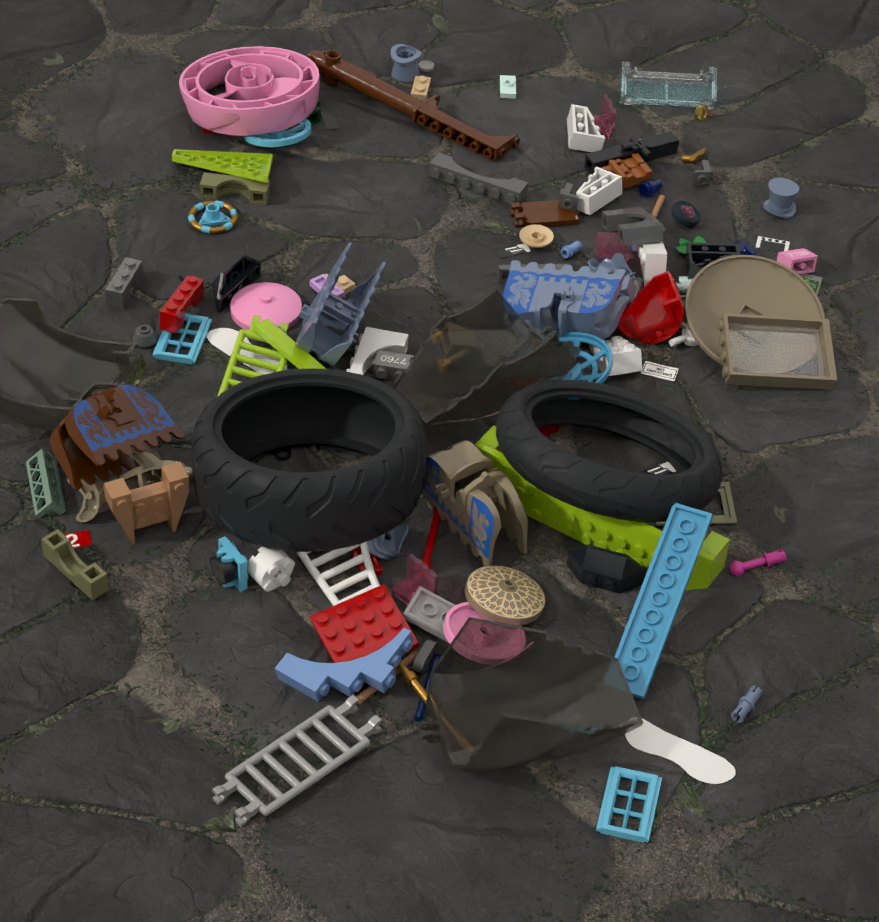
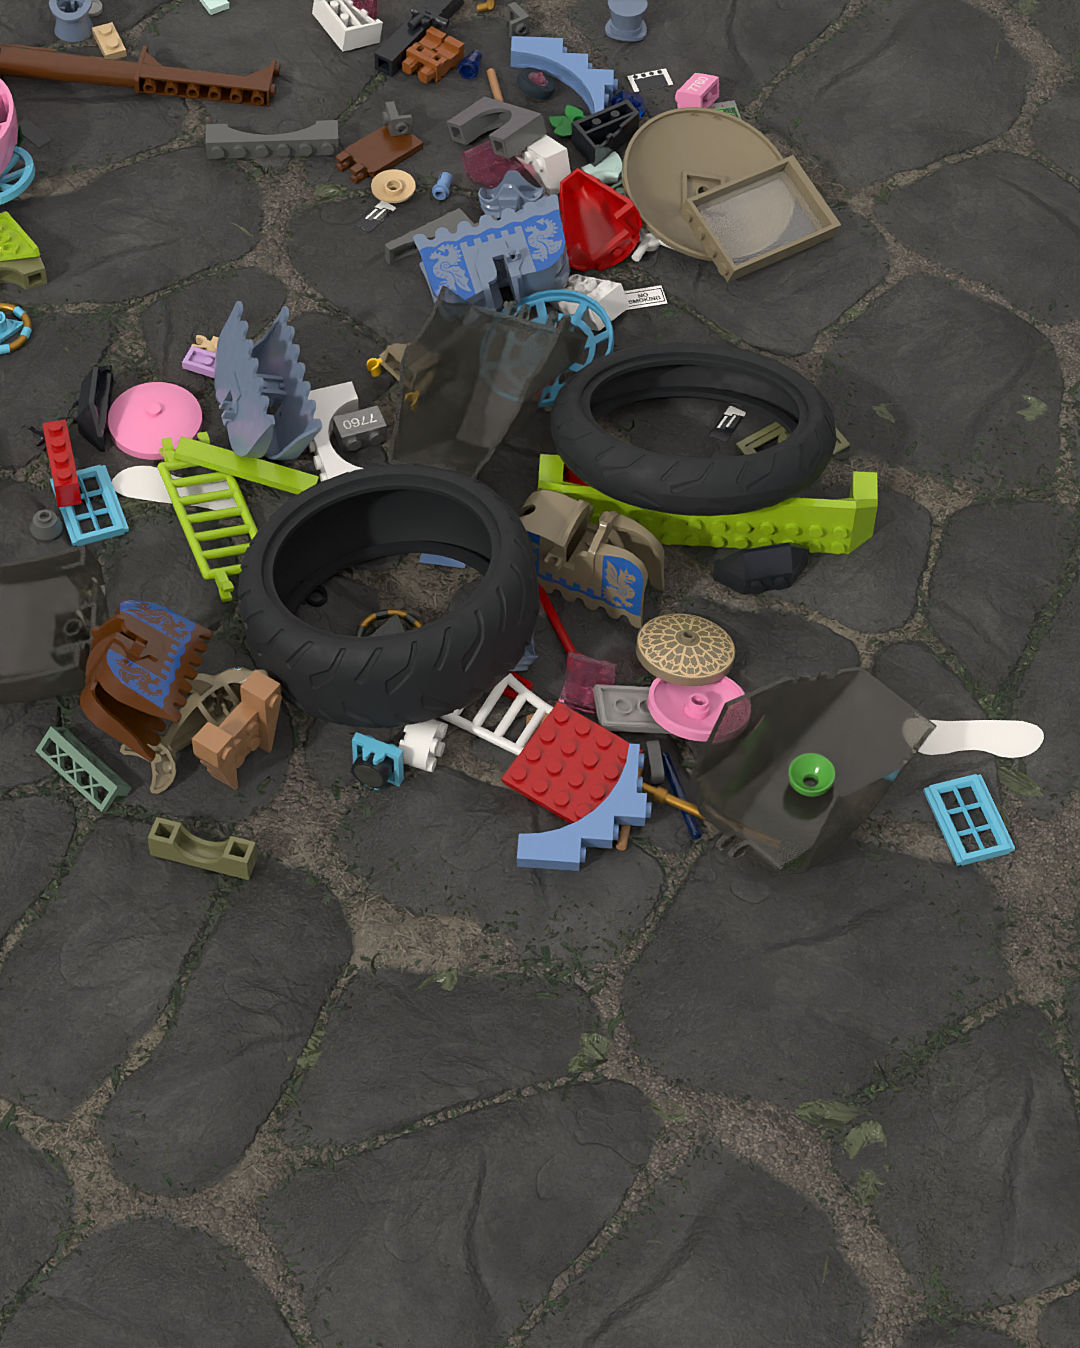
camera: 30 degrees left, 10 degrees up
red sticker [64,530,92,549] -> none
light grey bar [212,695,382,827] -> none
white wedge [576,167,623,215] -> none
dark azure plate [604,503,713,700] -> none
dark pink pin [729,549,786,576] -> none
sand blue pin [731,685,763,723] -> none
none -> medium blue arch [511,36,618,114]
none -> bright green piece [788,753,835,797]

